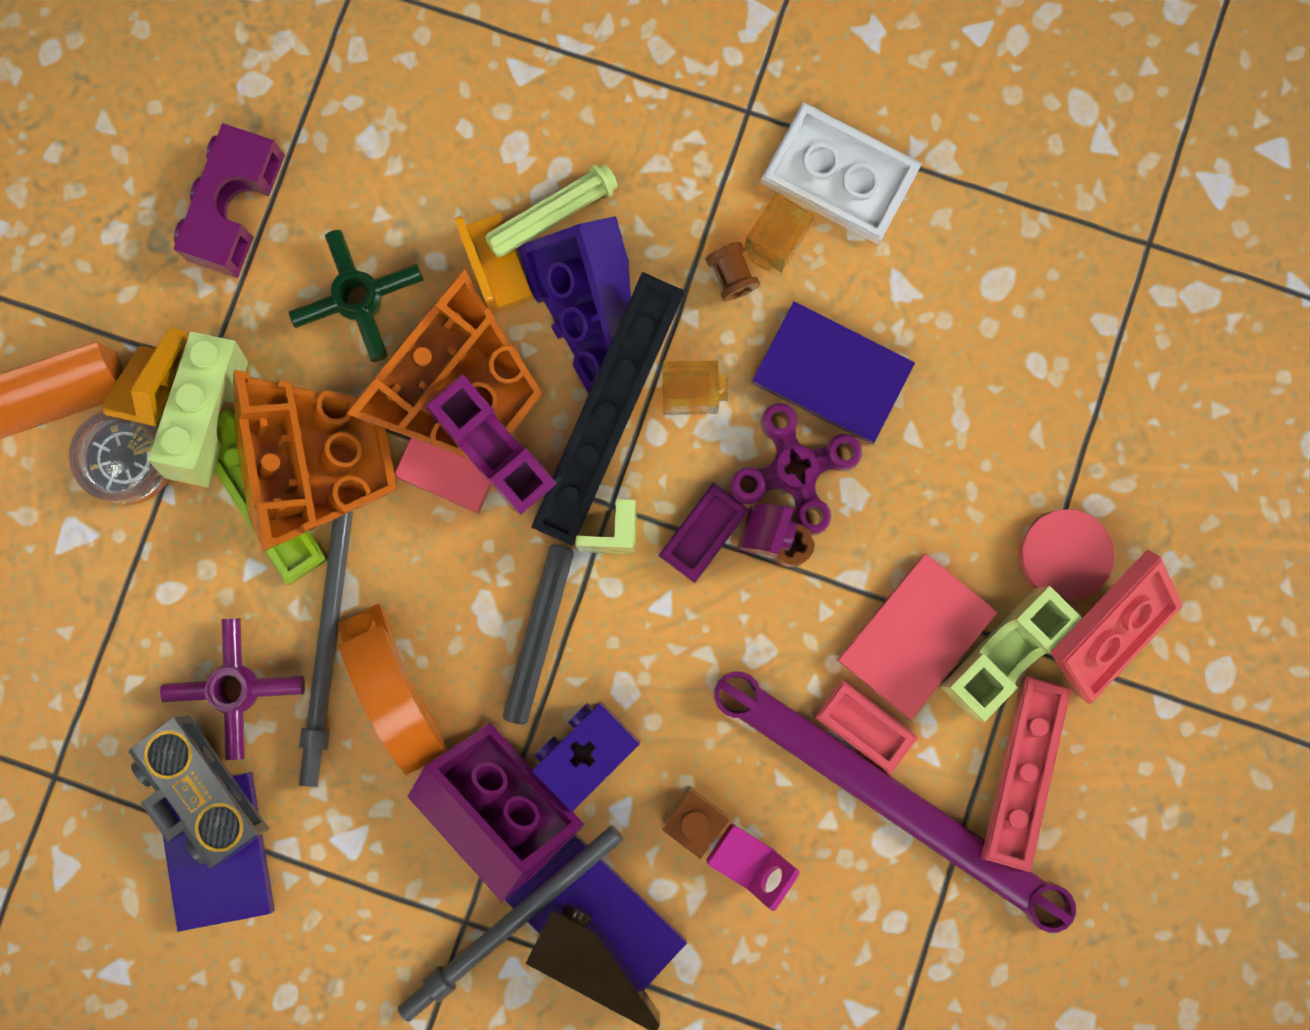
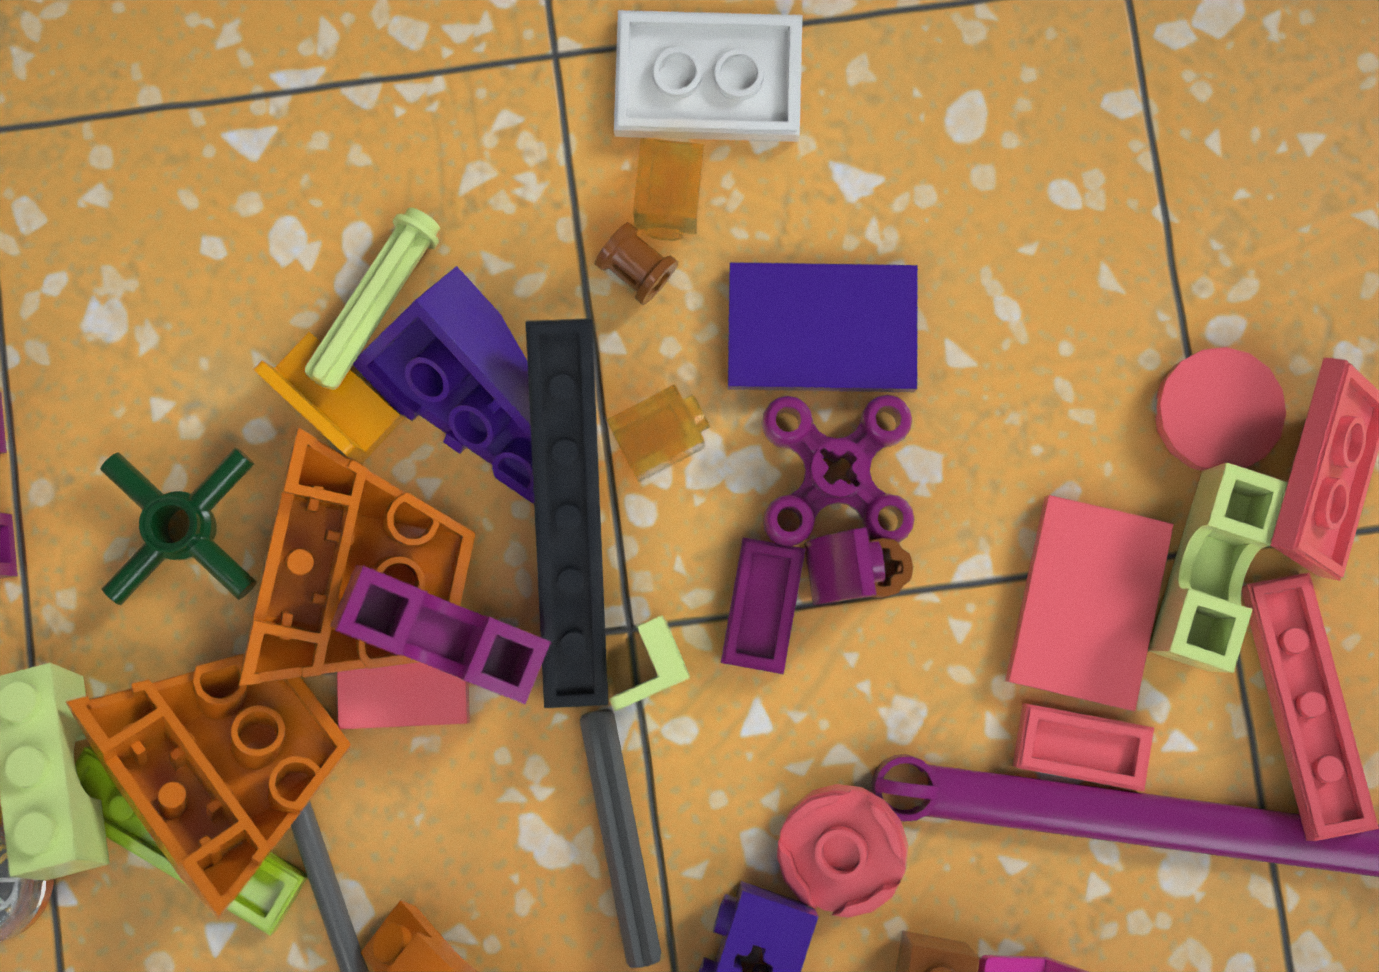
camera: 25 degrees left, 0 degrees up
none -> coral tile [777,784,908,918]

